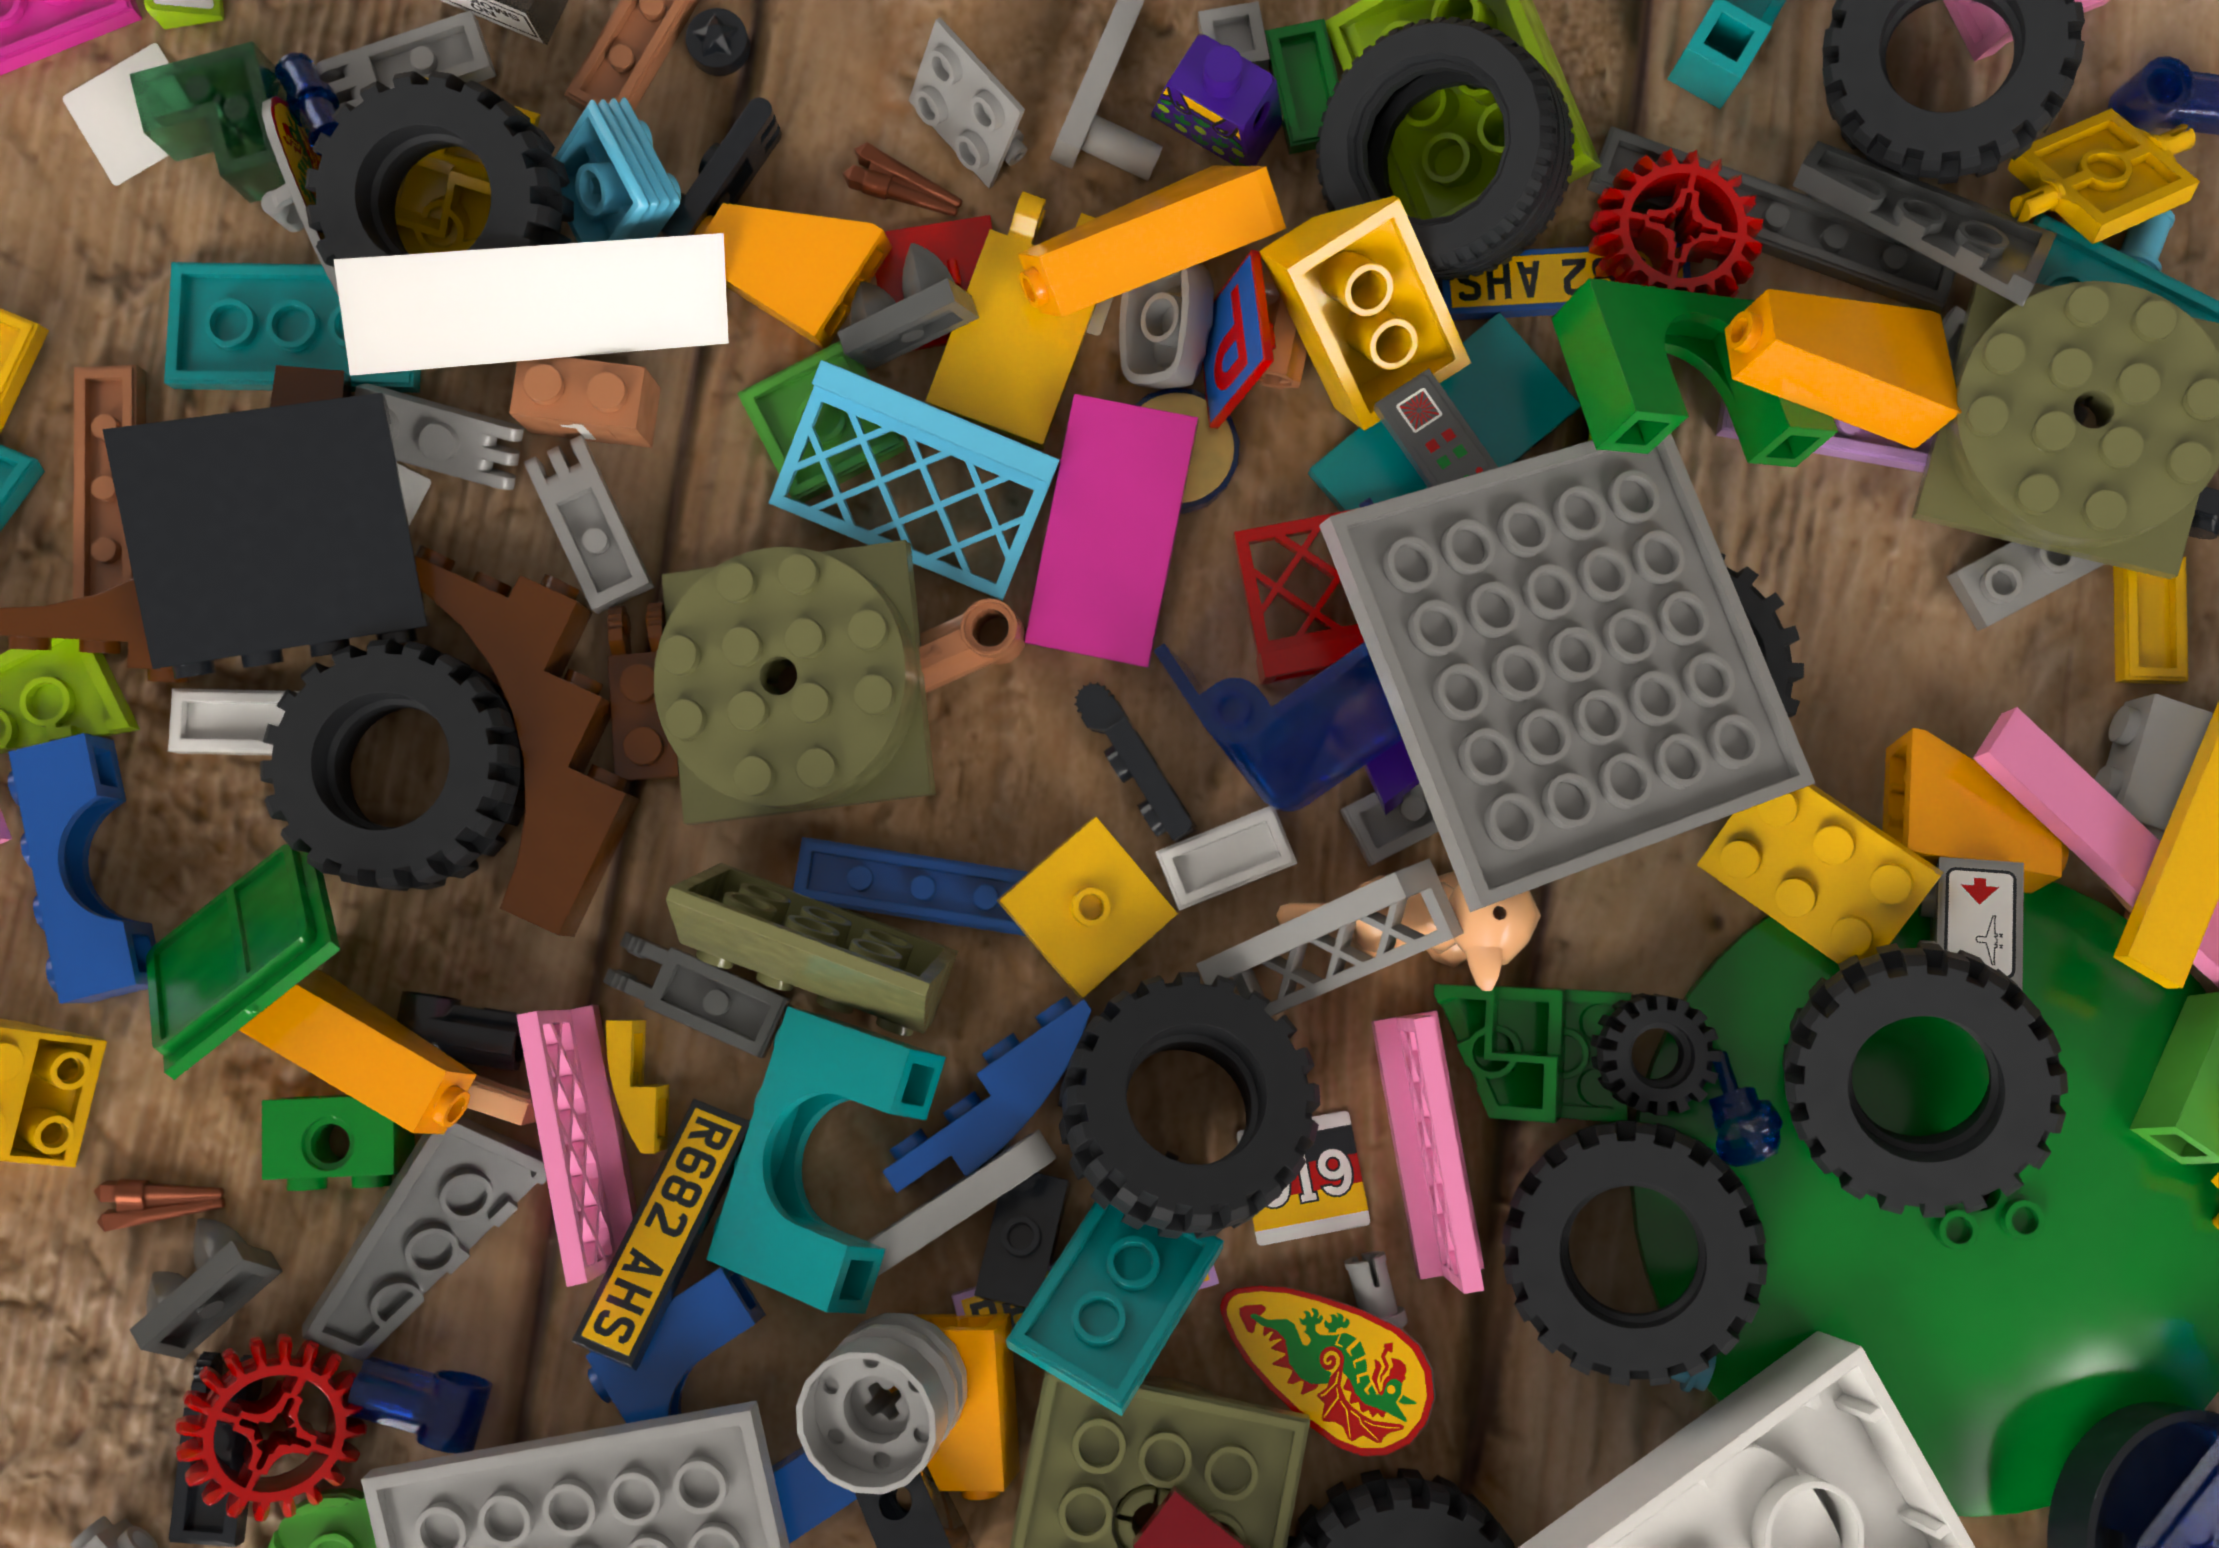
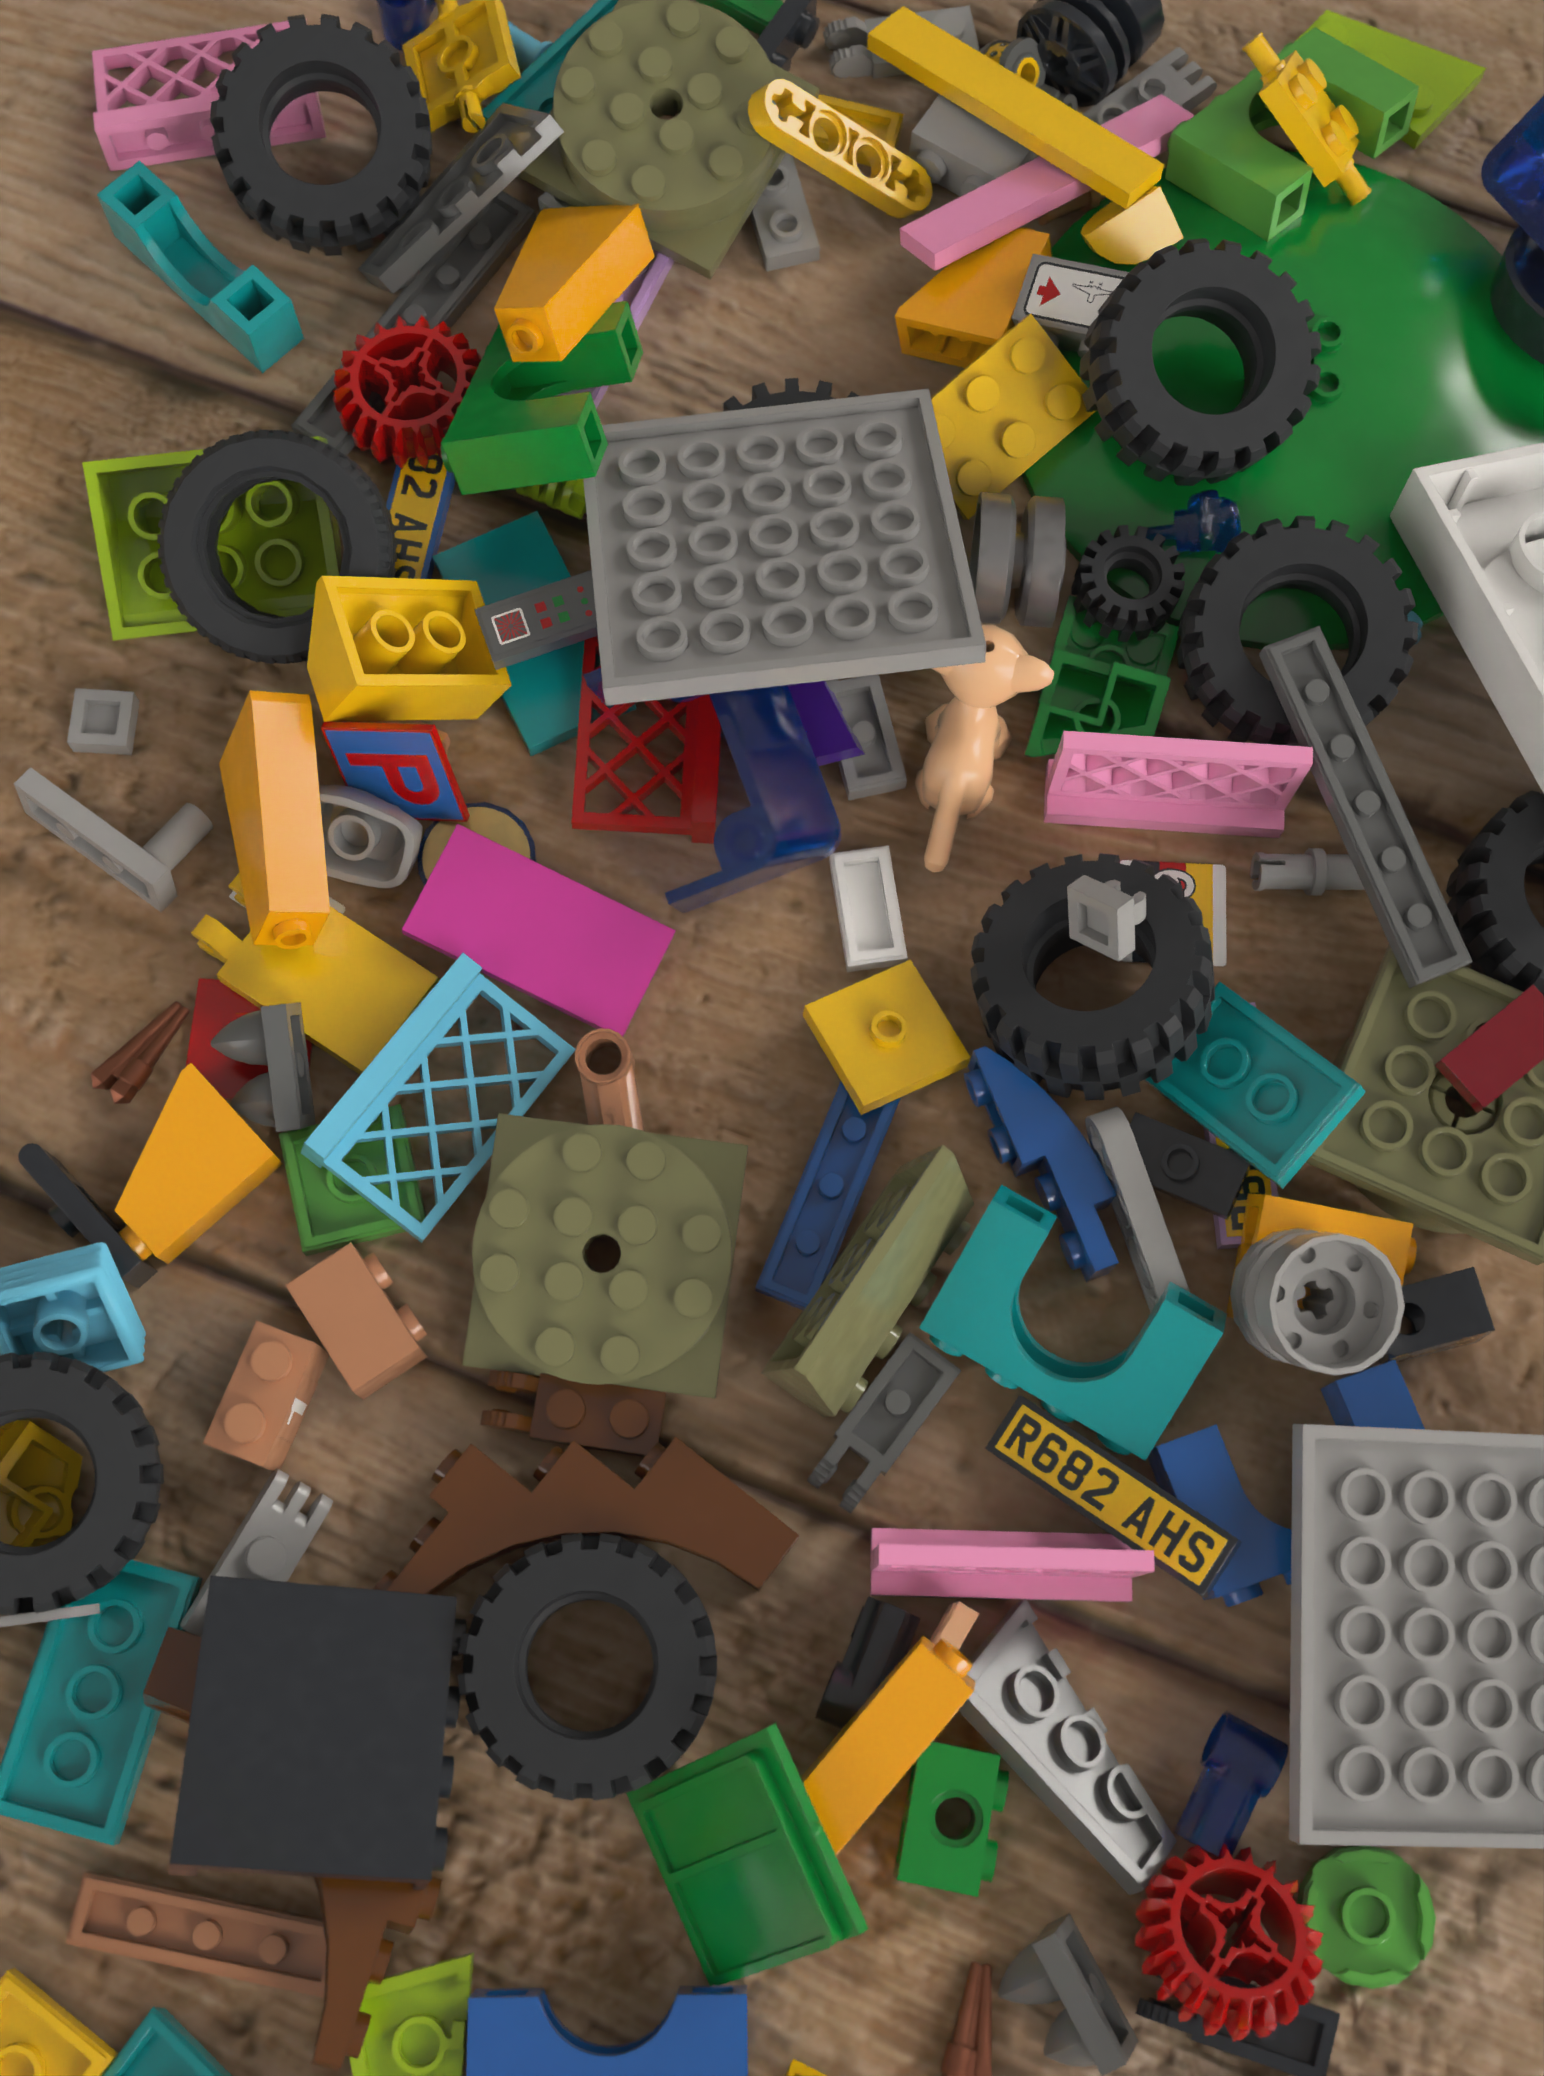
camera: 80 degrees left, 10 degrees down
white tile [168,688,300,756] -> none
white sticker [333,233,729,376] -> none
light grey hinge [524,435,655,614] -> none
yellow slope [606,1020,669,1154] -> none
light grey hinge [908,18,1028,188] -> none
black hinge [1074,682,1197,842] -> none
dark purple torso [1151,34,1283,166] -> none
light grey fence [1196,858,1463,1017] -> none
shield [1220,1286,1436,1456] -> none
green tile [1264,19,1339,155] -> none
none -> nougat brick [285,1243,428,1400]
none -> yellow beam [748,79,932,219]
none -> flat silver wheel [970,492,1066,628]
none -> light grey tile [1067,875,1146,962]
none -> yellow brick [1080,186,1184,264]
none -> dark grey tile [1259,626,1473,989]

